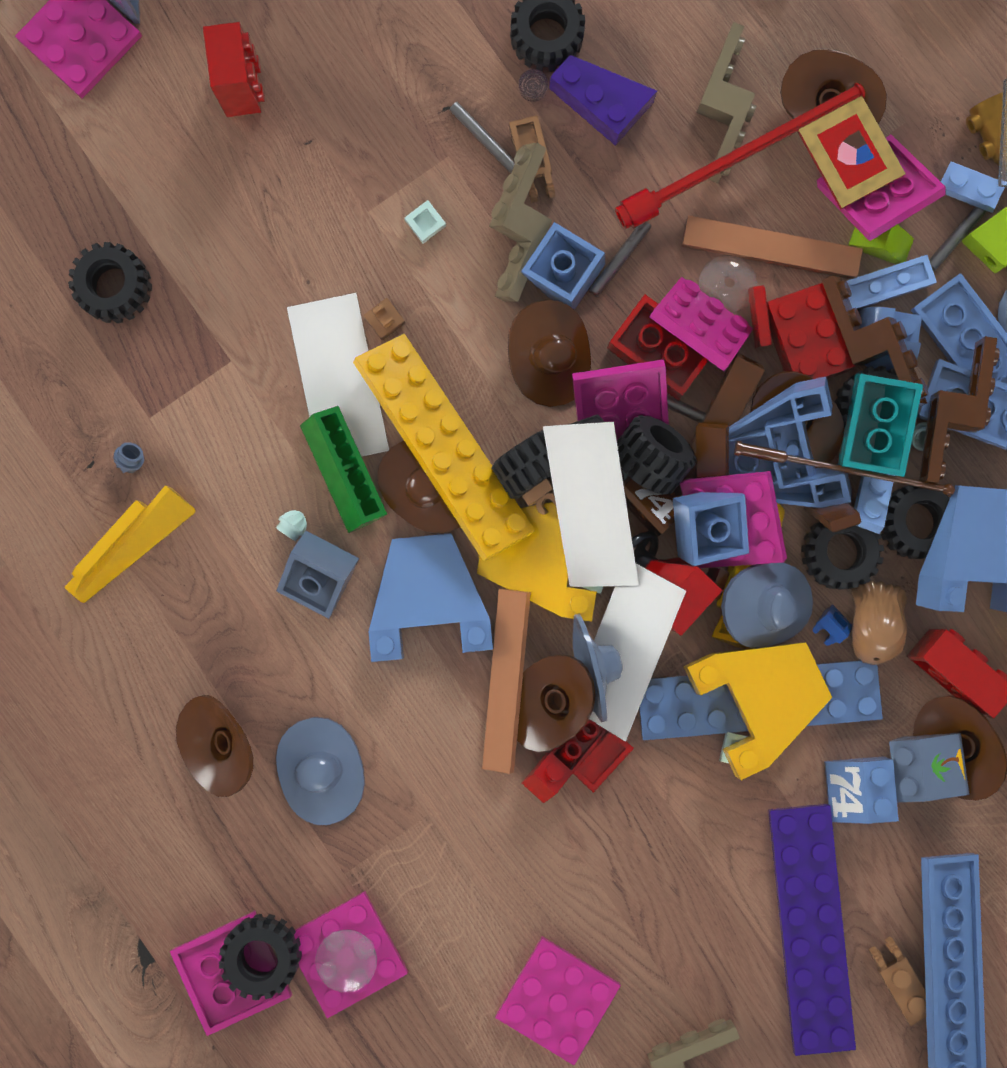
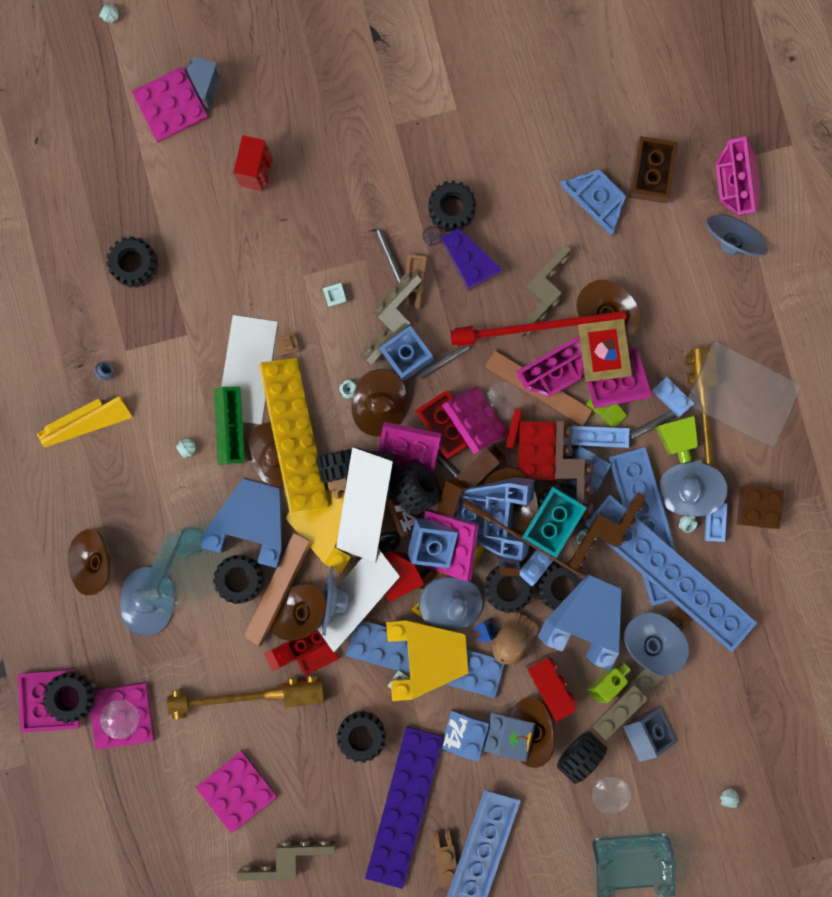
camera: 25 degrees right, 0 degrees up
sand blue slope [276,531,359,619] -> none
none -> clear light blue windscreen [141,527,204,614]
none -> pearl gold bar [167,675,325,719]
none -> black tyre [213,555,264,604]
none -> black tyre [337,711,386,763]
none -> light aqua plate [339,380,357,399]
none -> dark pink wedge [516,336,584,397]

